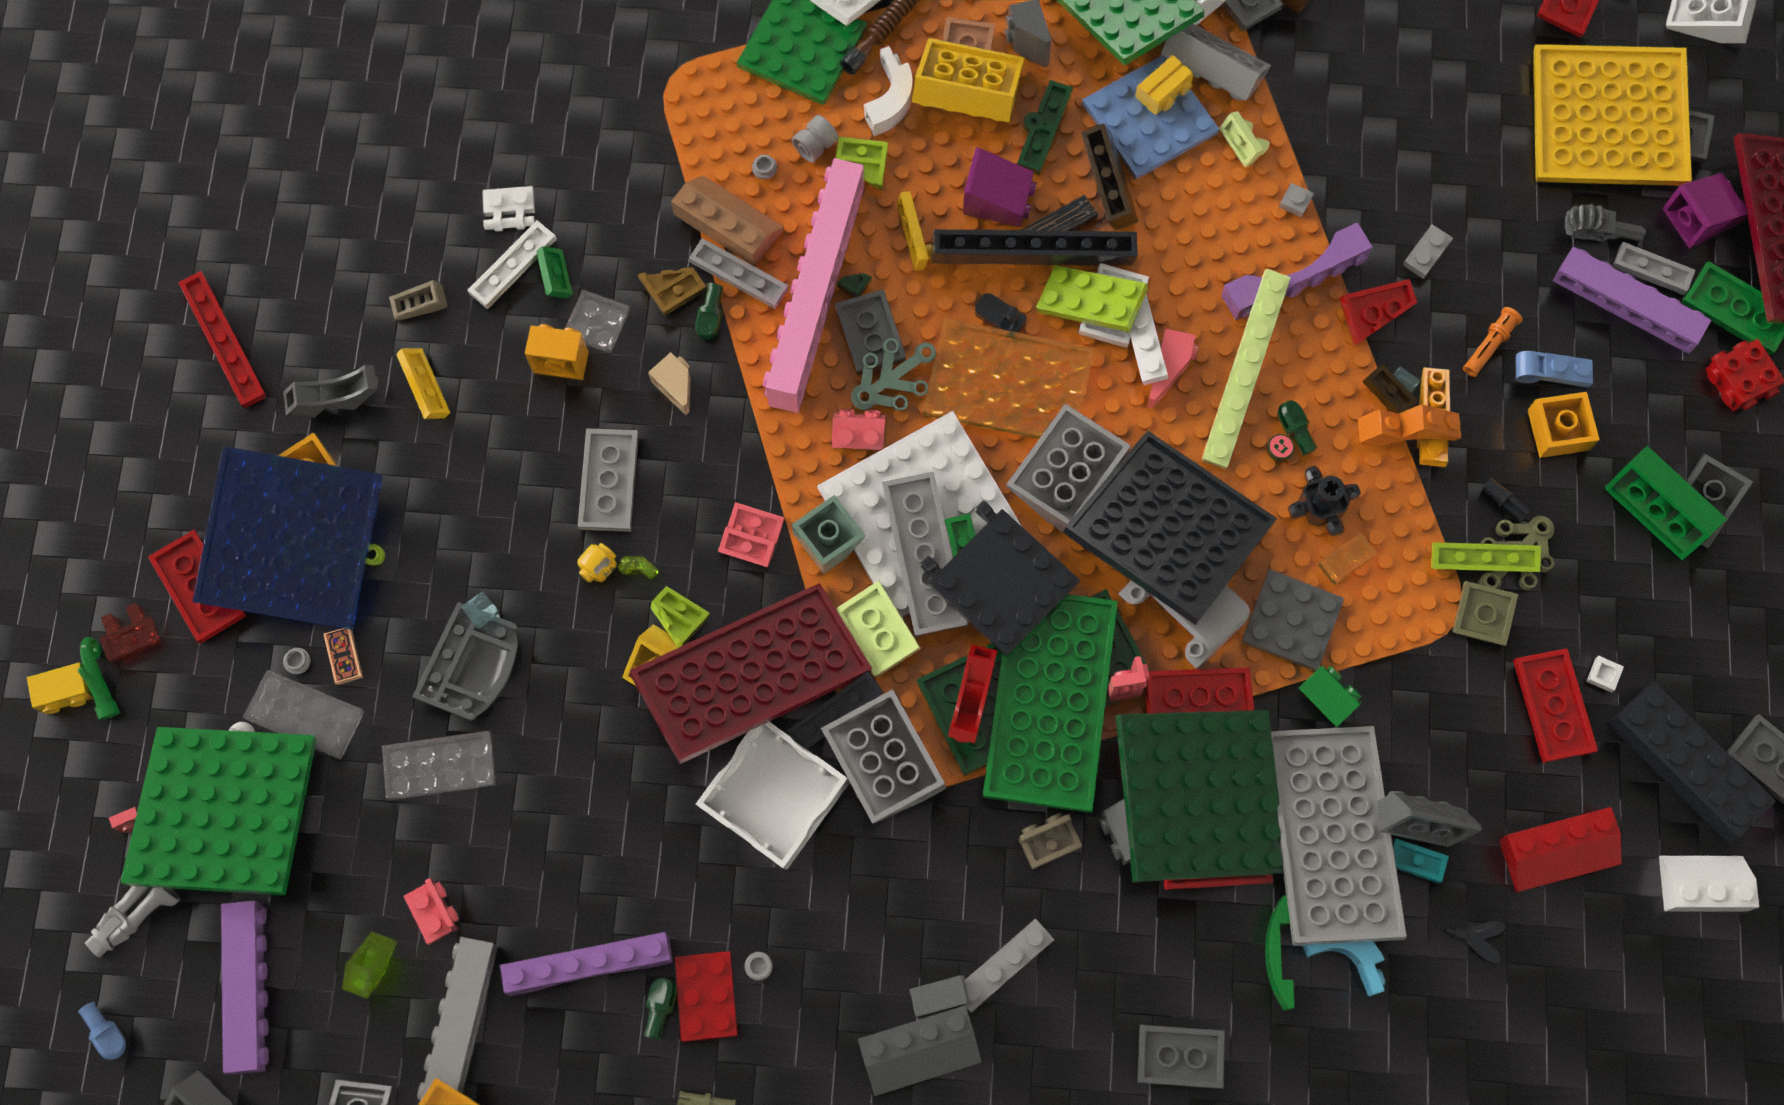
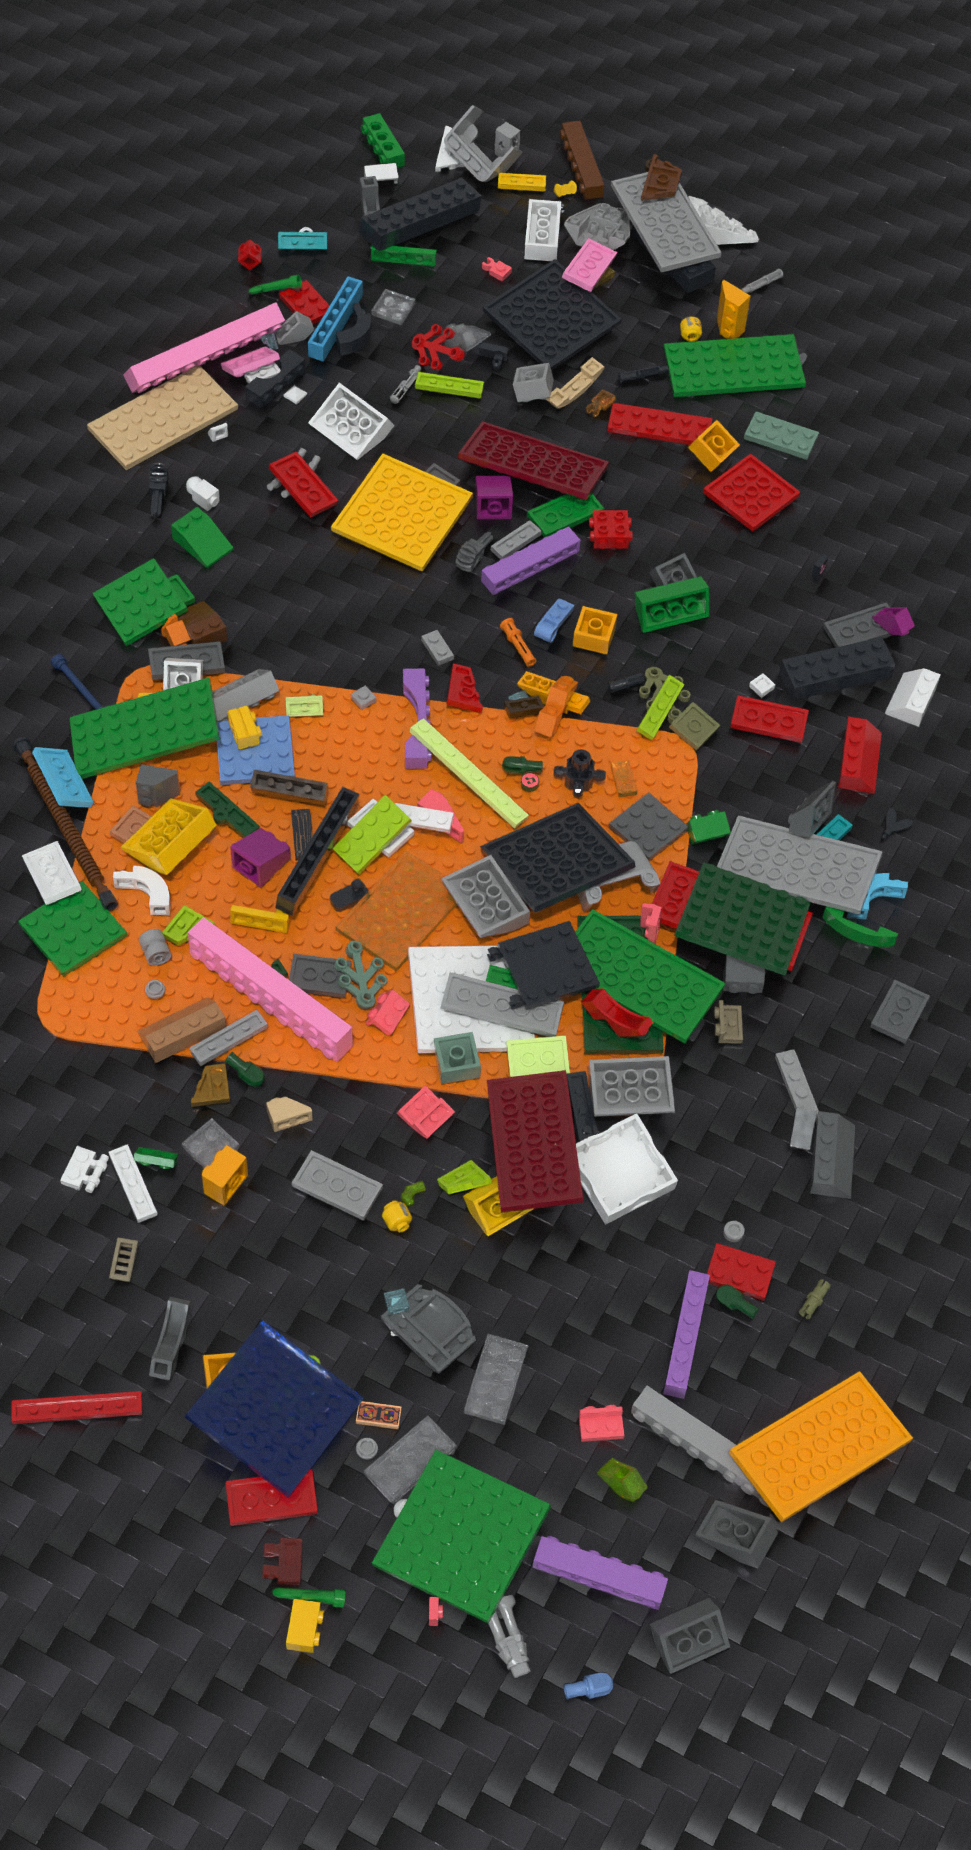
camera: 70 degrees left, 15 degrees down
yellow plate [396,348,450,419] -> none

